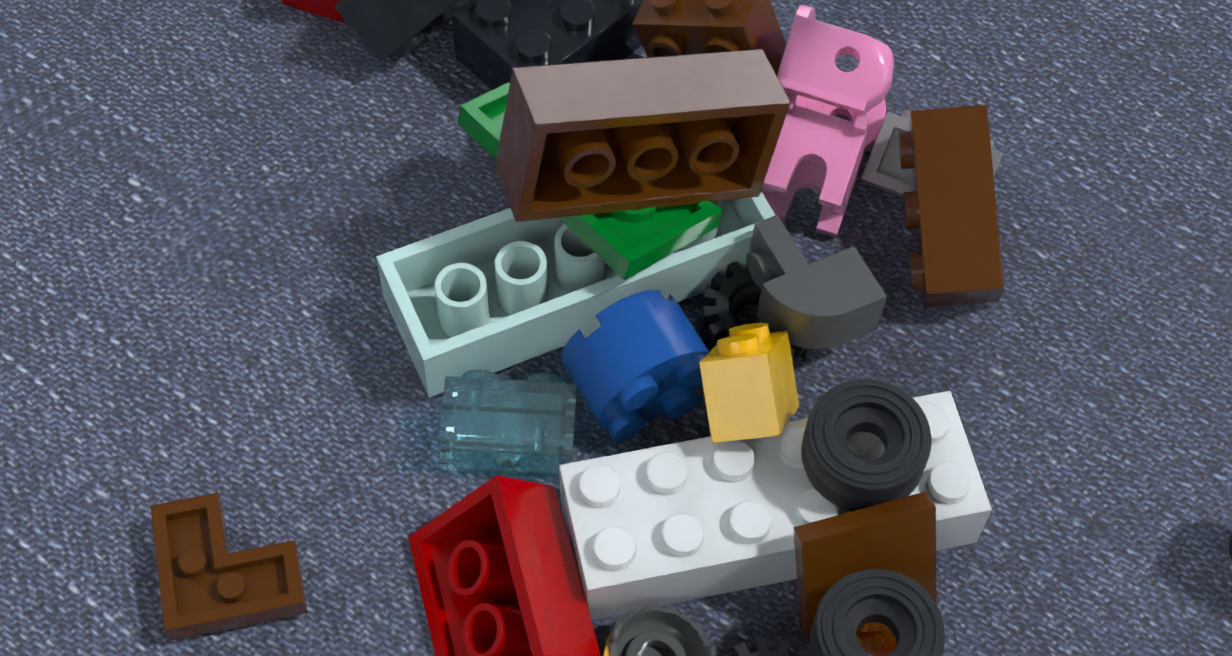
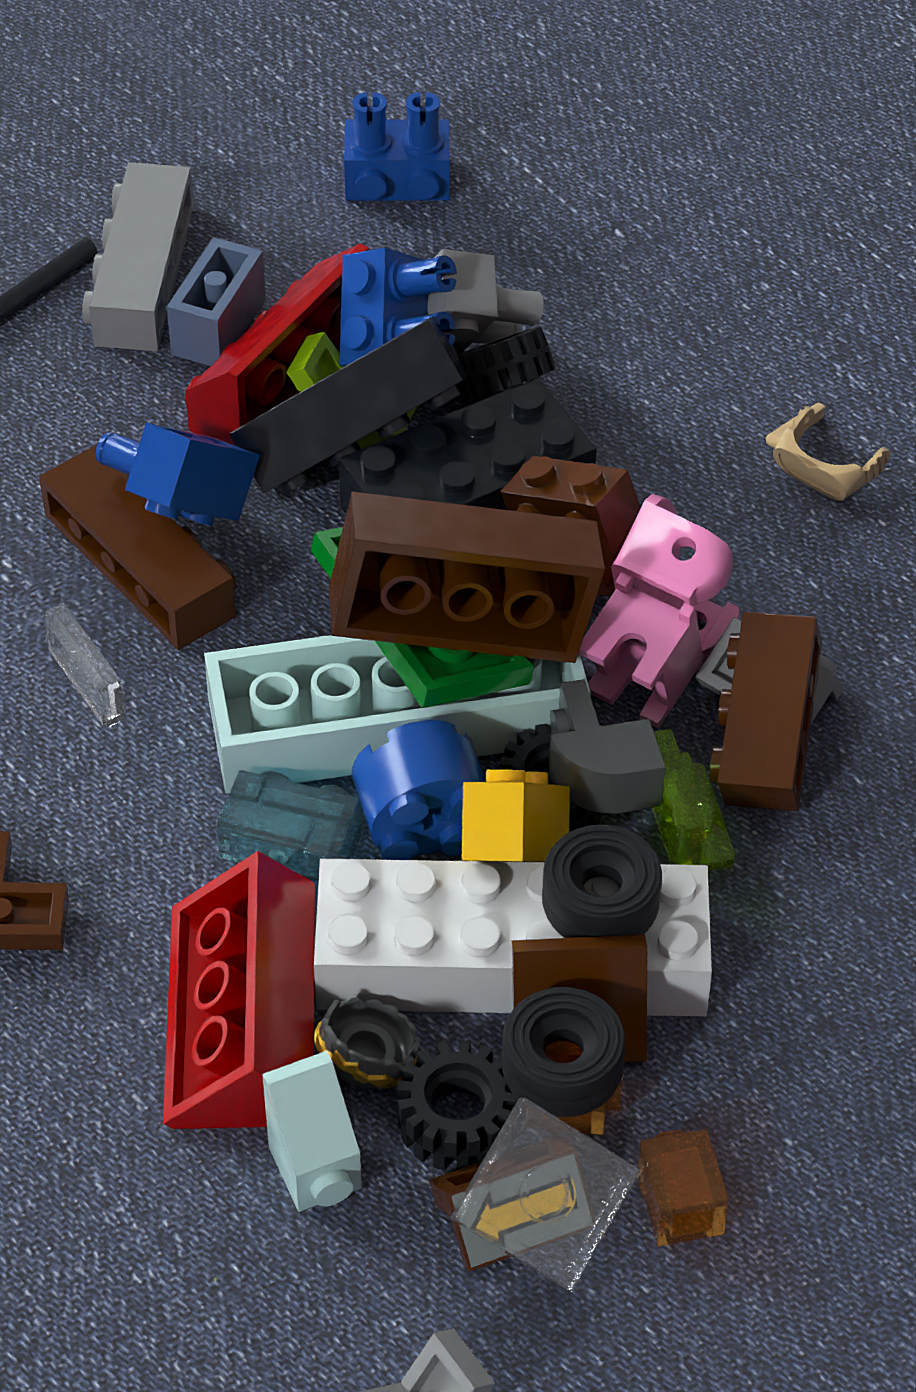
camera: 15 degrees right, 10 degrees down
none -> reddish brown brick [39,445,237,650]
none -> clear tile [44,602,126,727]
none -> blue brick [95,422,260,526]
none -> clear neon green bracket [652,729,735,871]

